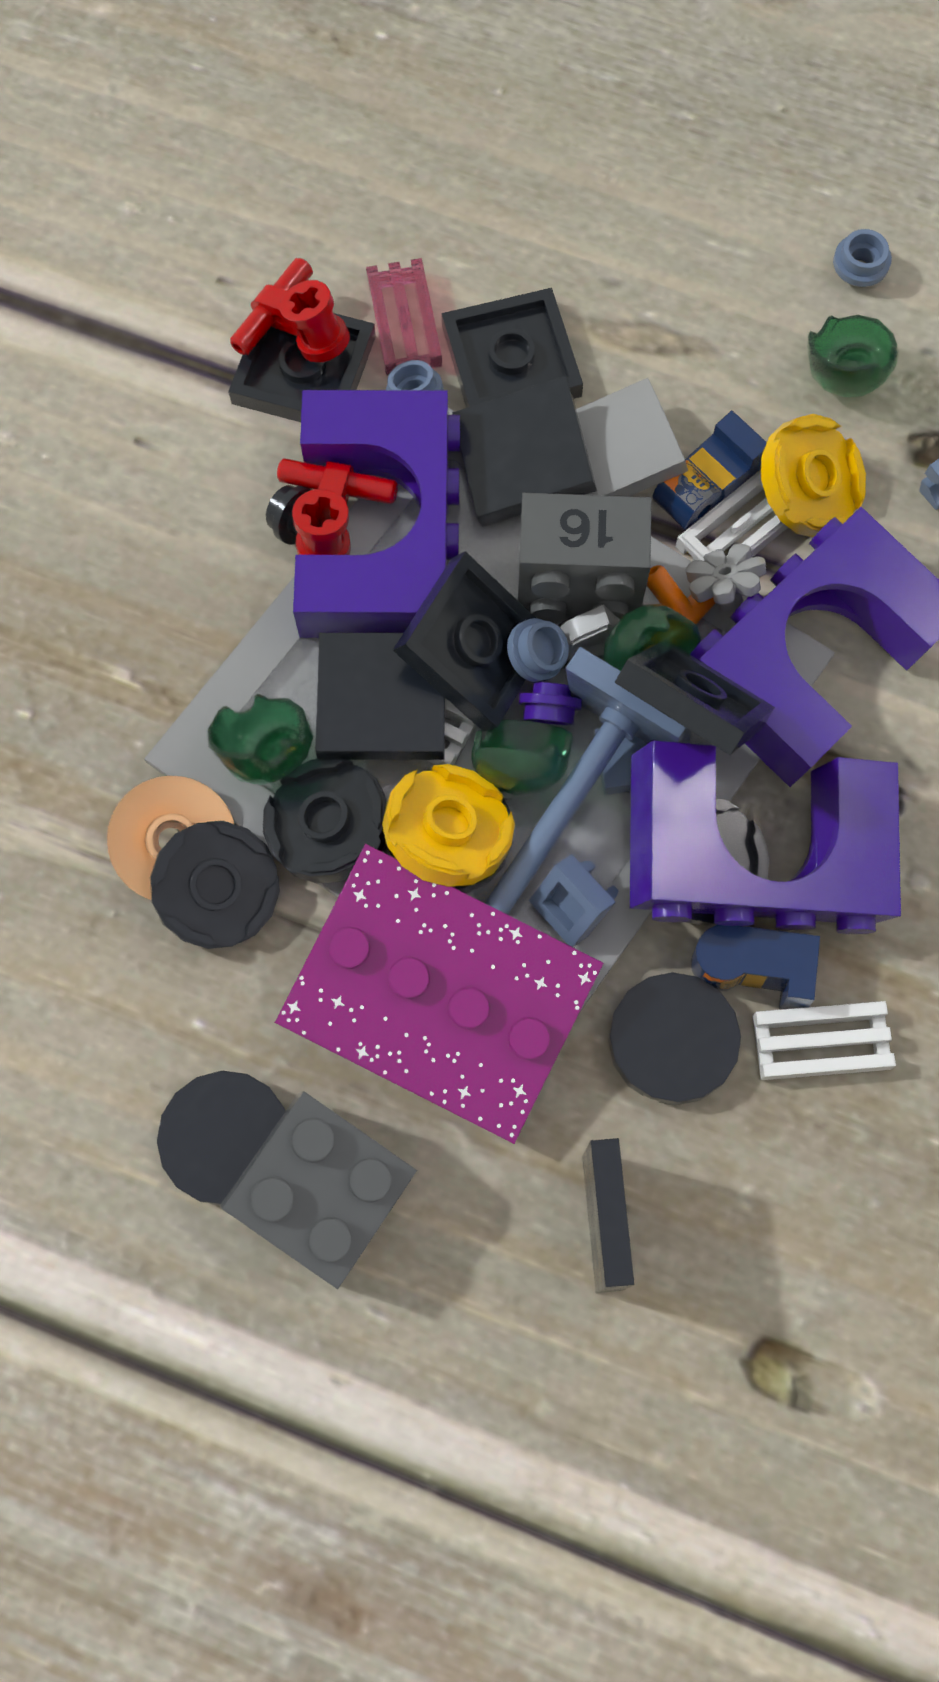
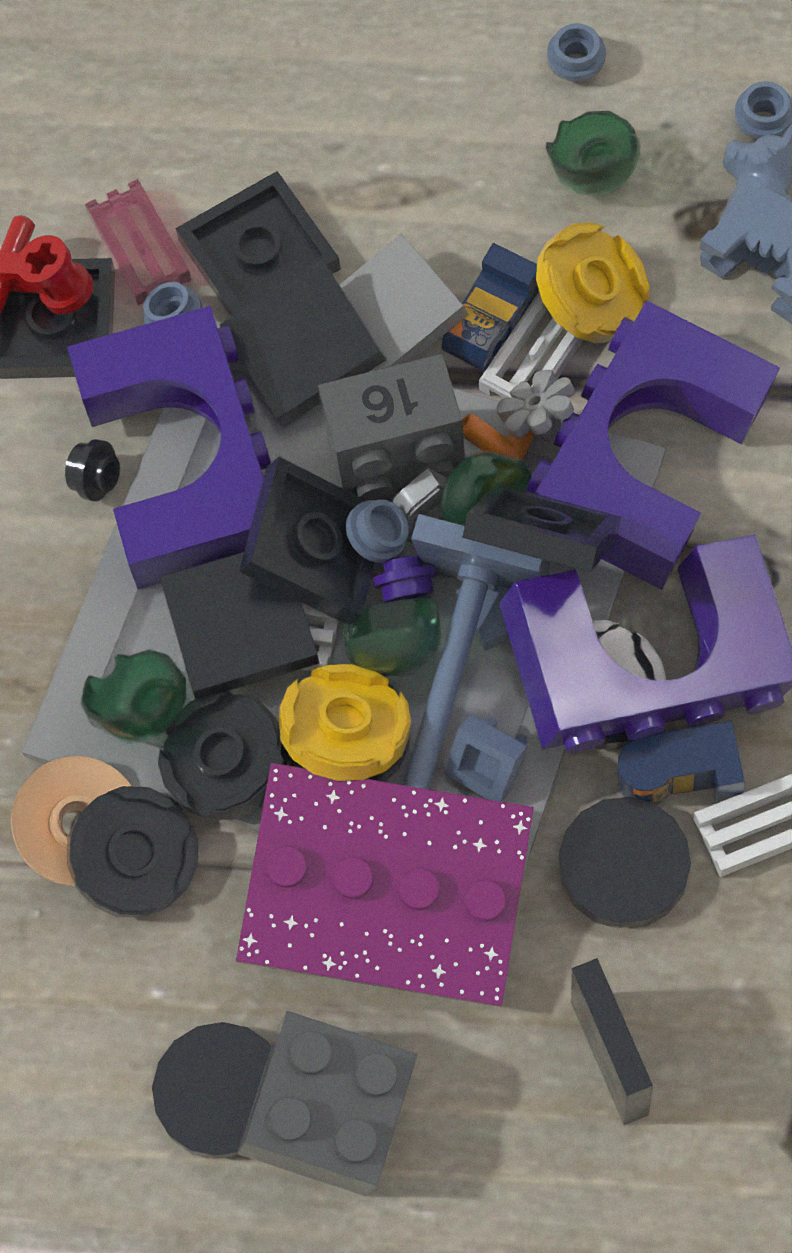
camera: 10 degrees left, 5 degrees down
red piece [277,458,398,555] -> none

